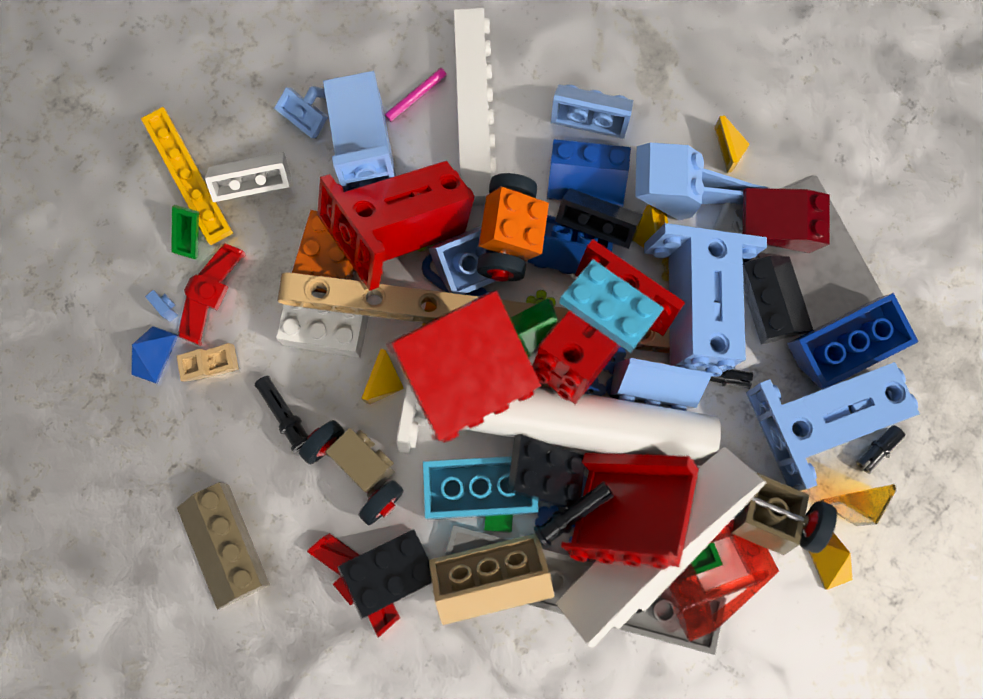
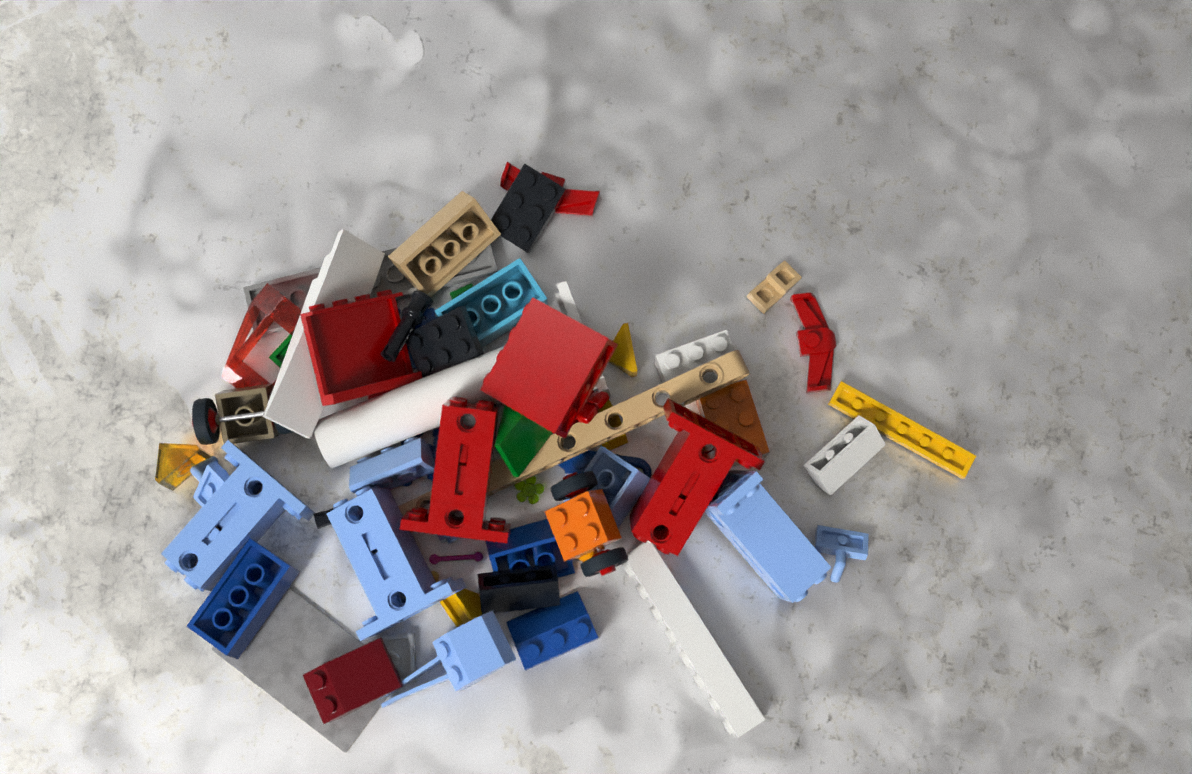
camera: 145 degrees right, 0 degrees up
blue slope [131,326,178,384] -> none
medium blue plate [145,290,178,322] -> none
green slope [171,205,199,259] -> none
dark tan slope [177,482,270,610] -> none
black pin [254,376,308,453] -> none
brick [299,420,404,525] -> none
dark pink bar [384,68,447,122] -> none
light blue slope [551,85,633,139] -> none
medium azure plate [559,260,664,353] -> none
yellow slope [714,115,750,173] -> none
black slope [743,256,813,345] -> none
yellow slope [809,532,852,590] -> none
black axle [856,425,905,474] -> none
none -> light blue plate [190,456,230,507]

